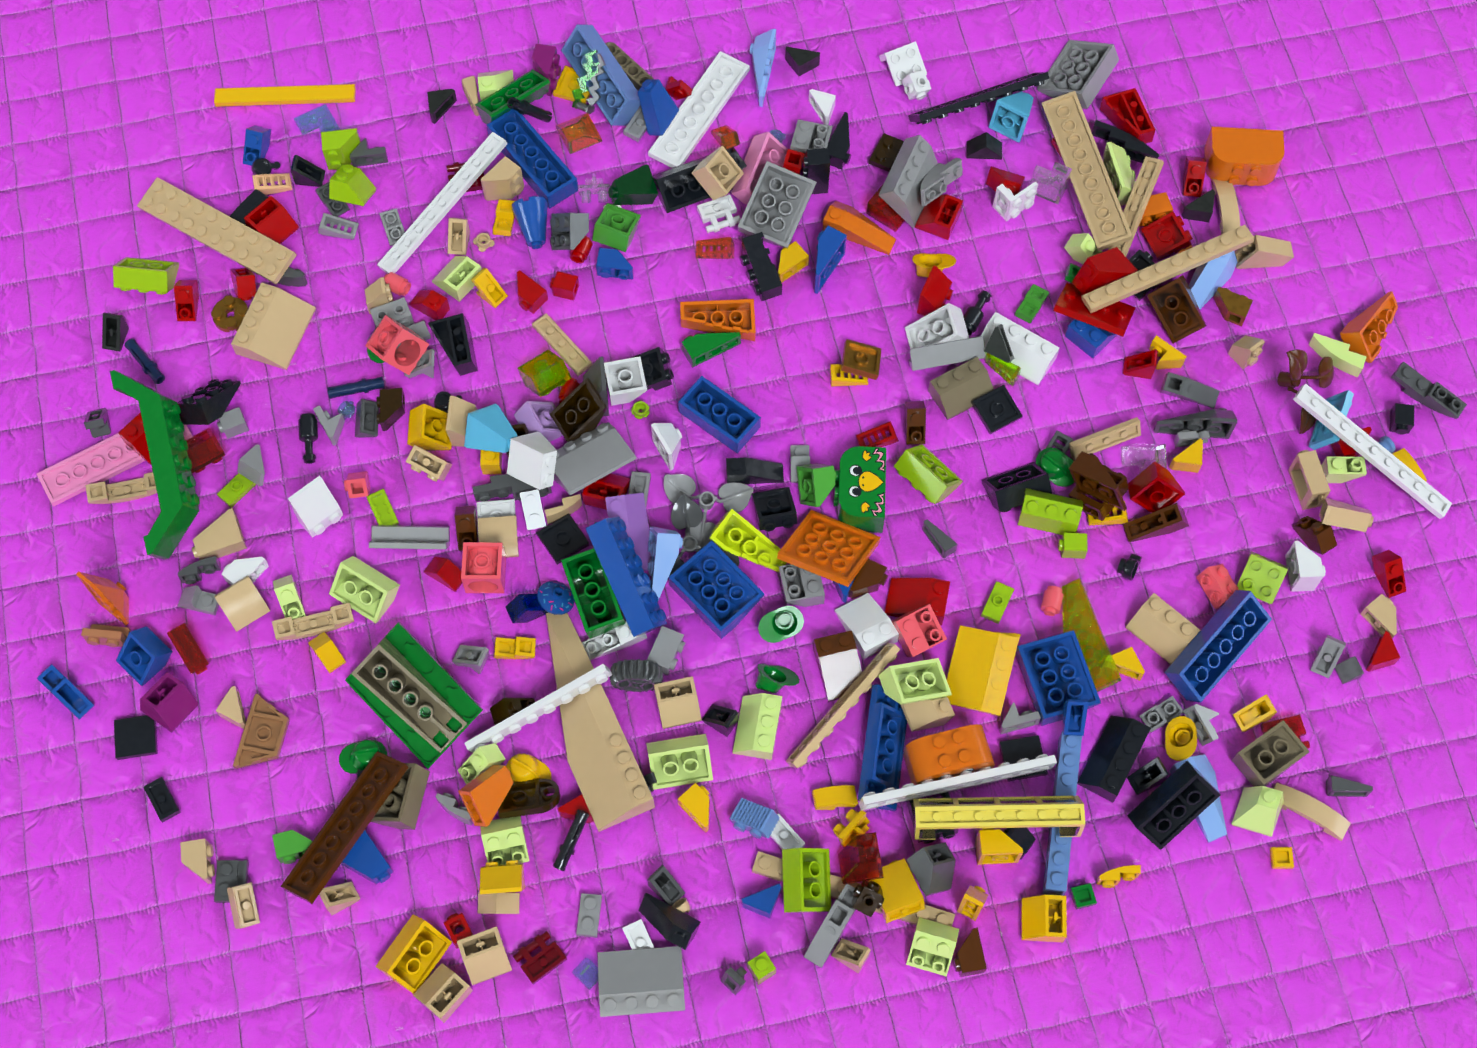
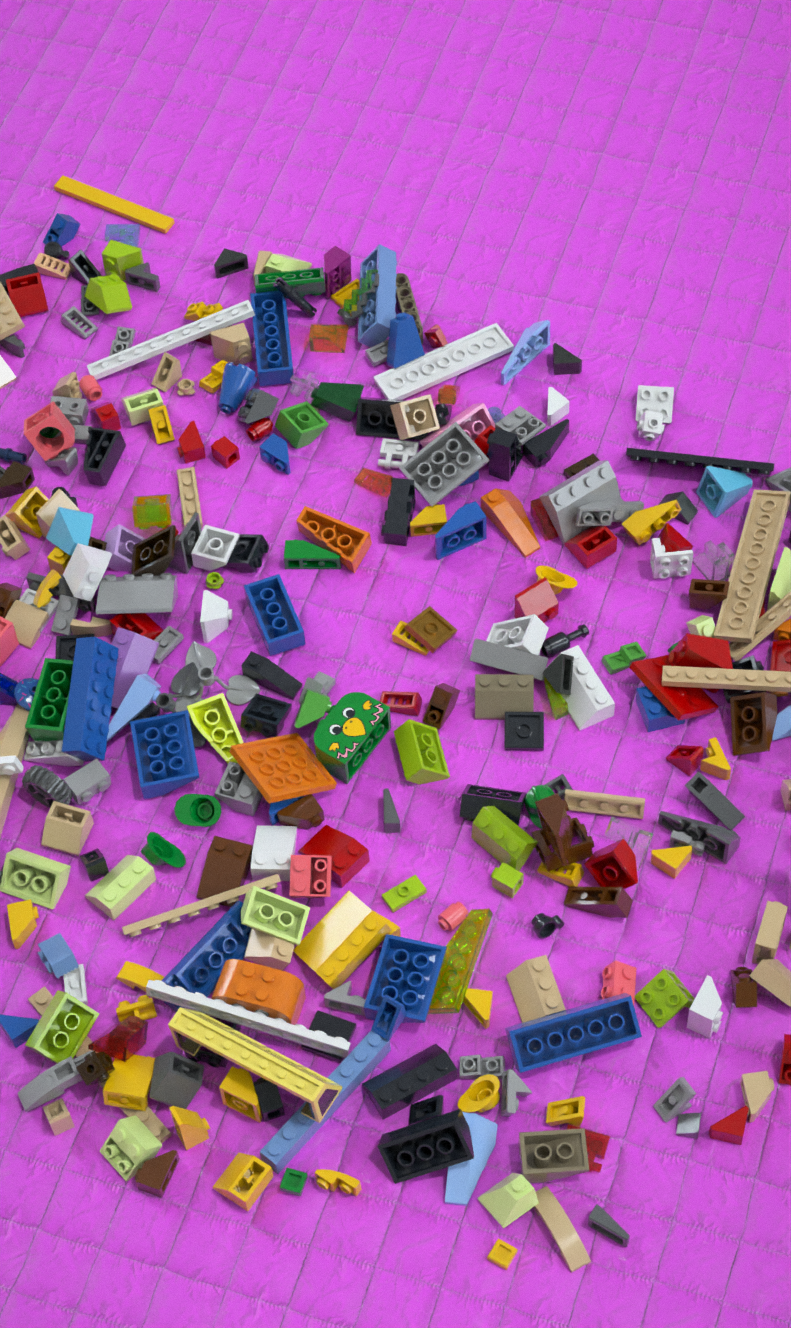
camera: 35 degrees right, 10 degrees down
none -> yellow slope [33,569,61,608]
none -> yellow slope [184,301,223,321]
none -> yellow slope [622,500,682,546]
none -> reddish brown slope [689,579,730,609]

